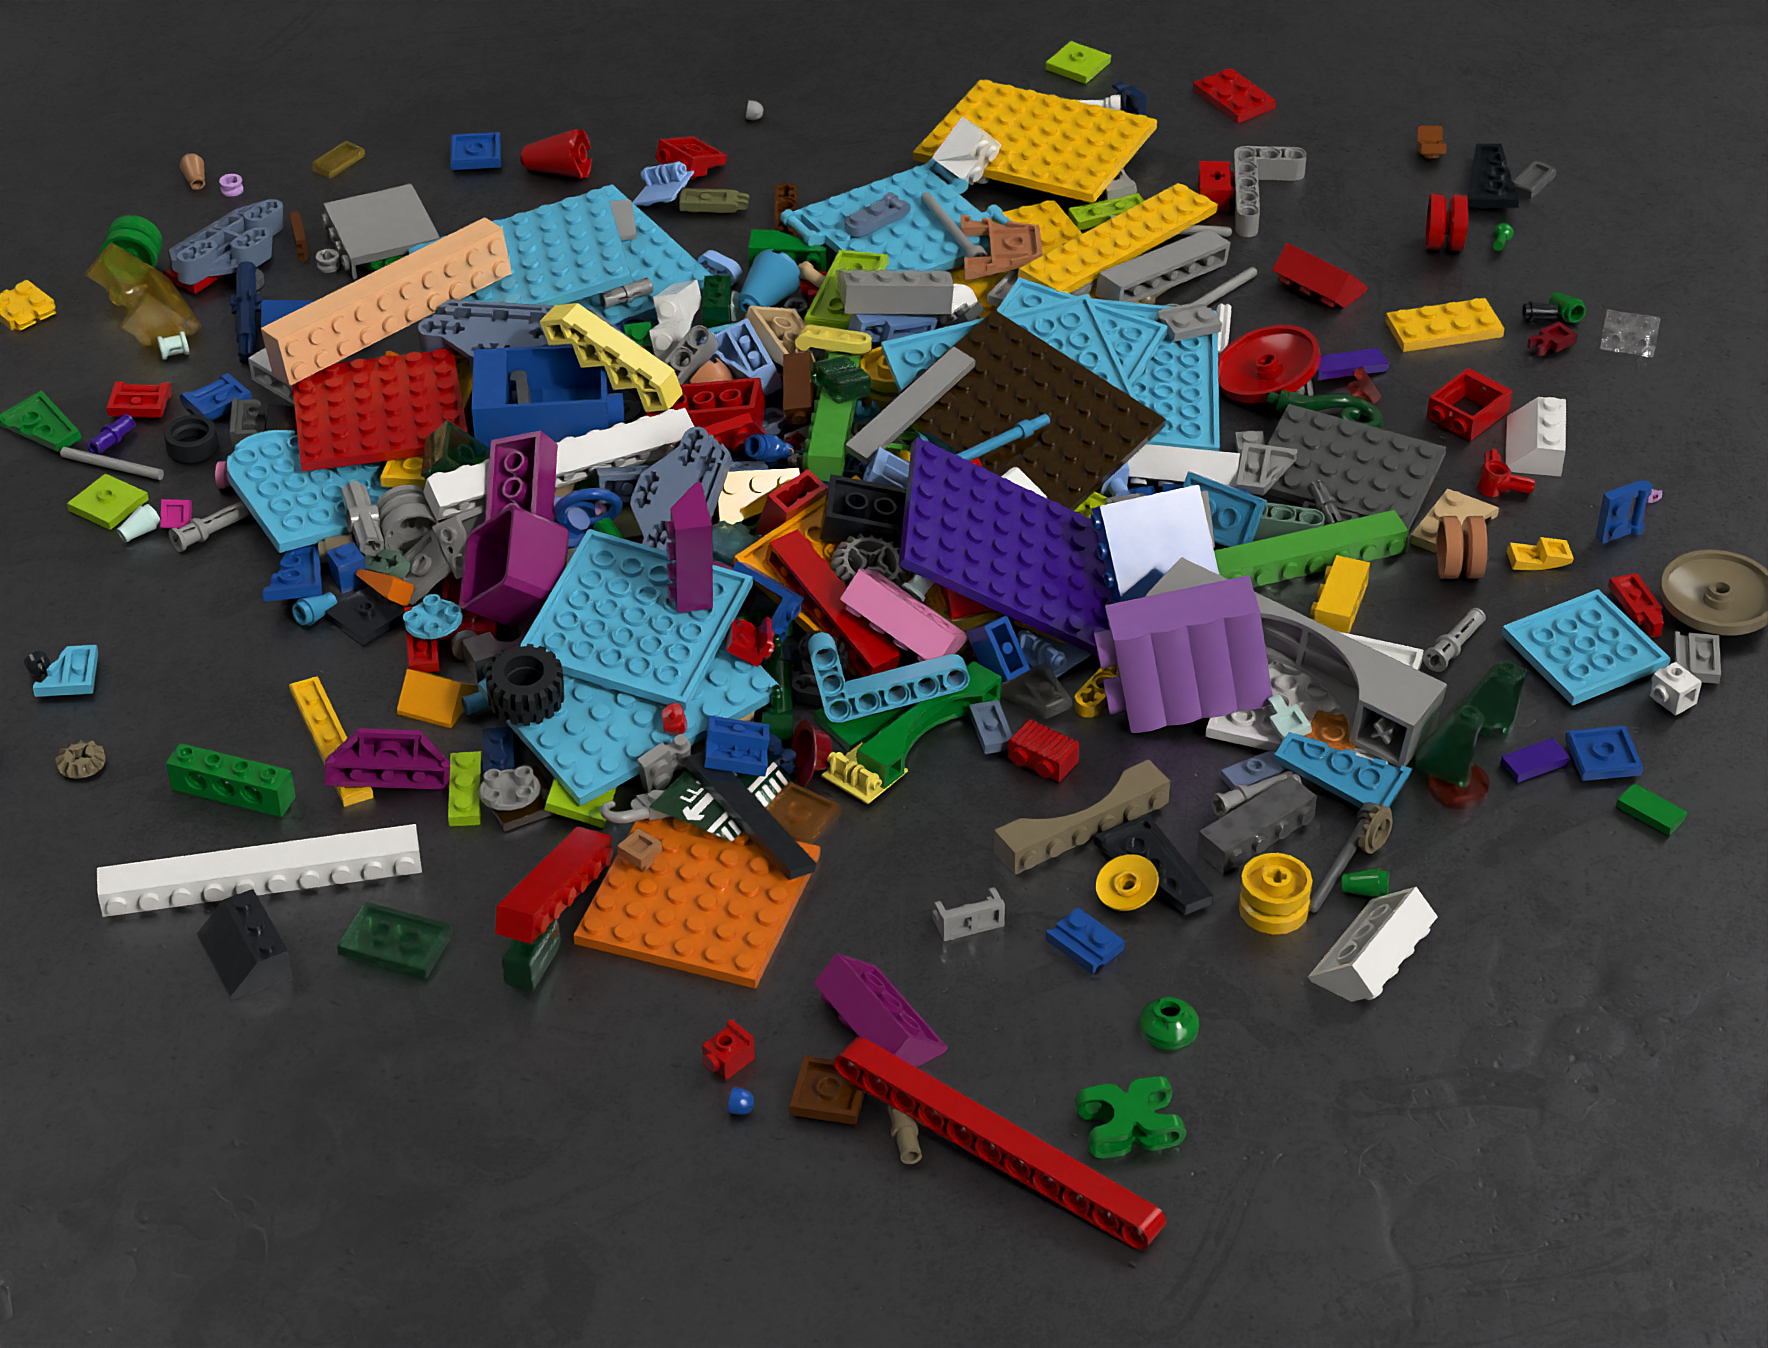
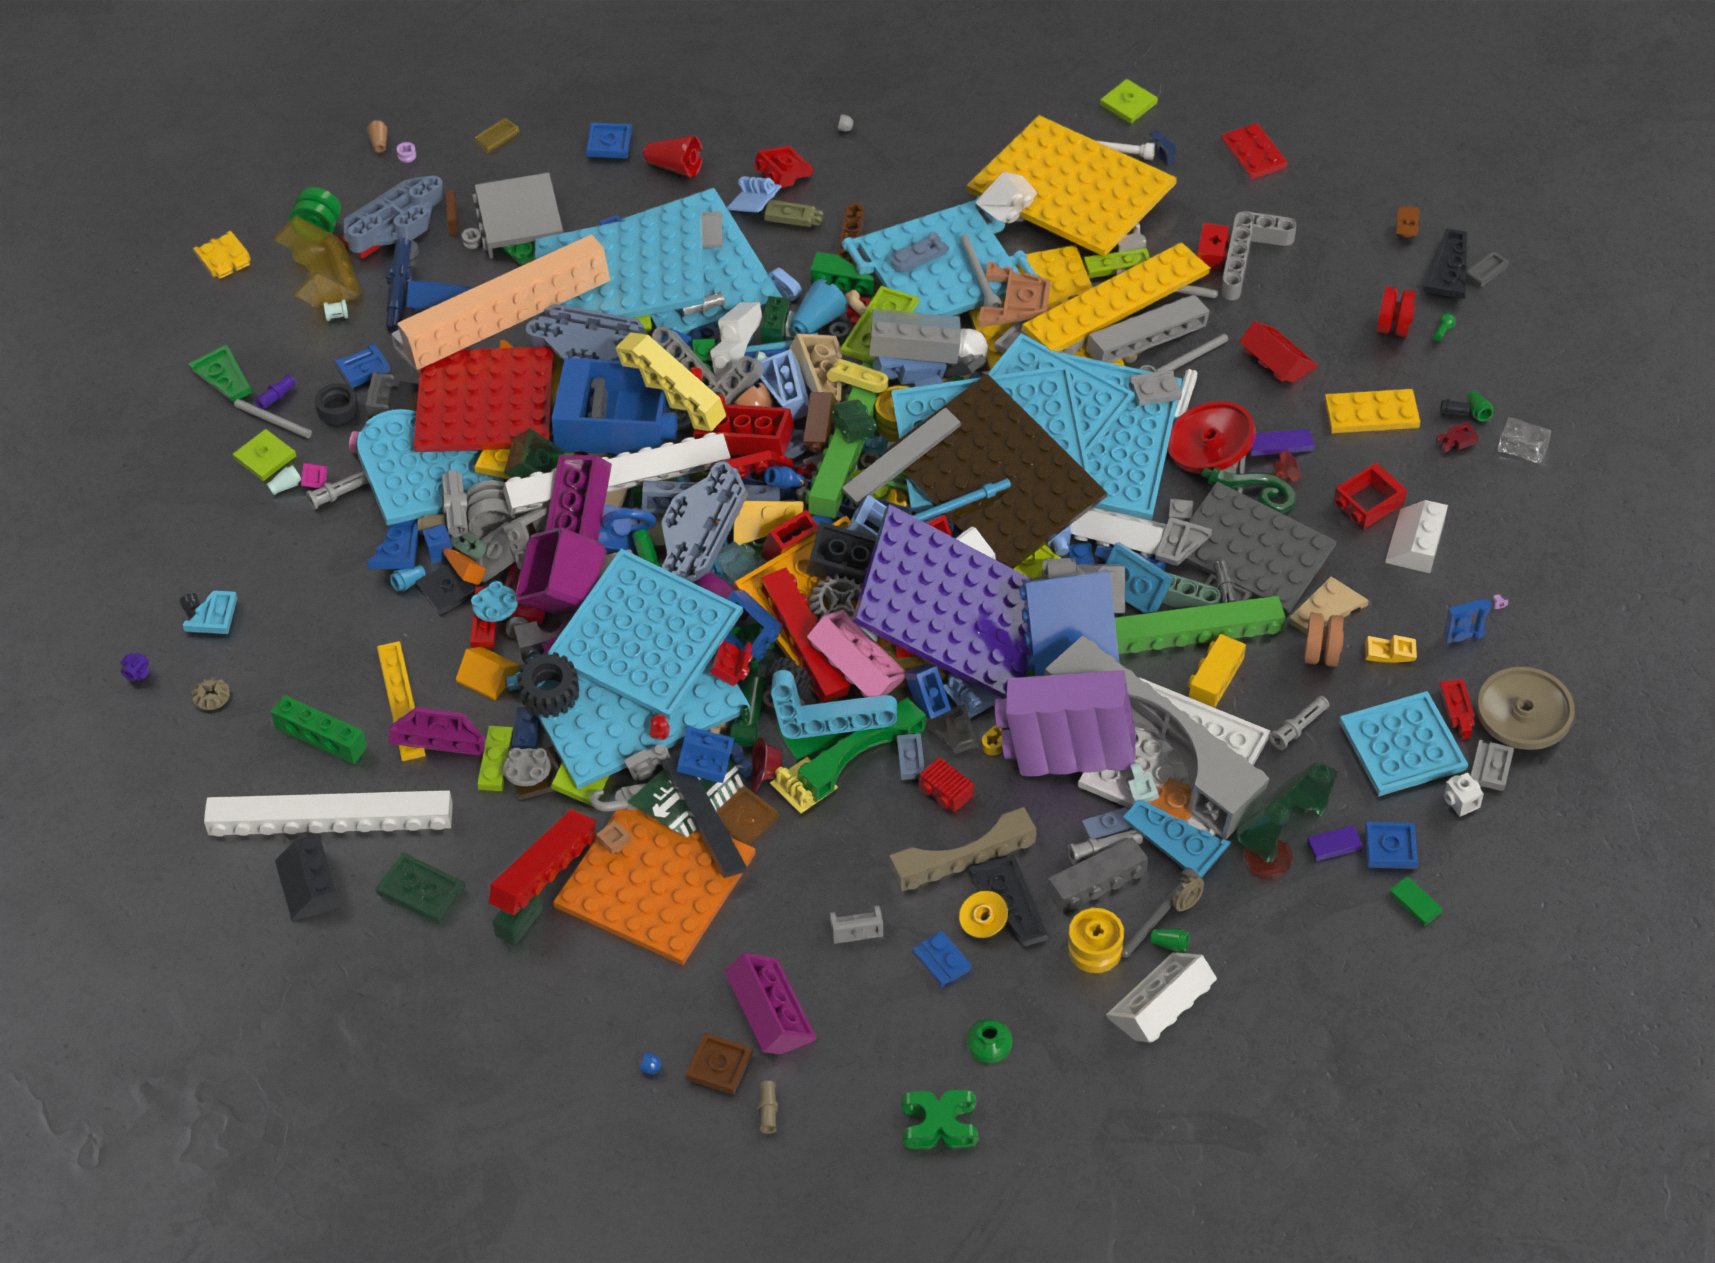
camera: 10 degrees right, 10 degrees up
red plate [106,381,172,418] -> none
magenta slope [665,482,713,613] -> none
red brick [702,1019,755,1080] -> none
red beam [834,1037,1166,1250] -> none
red axle [1477,449,1535,497] -> none

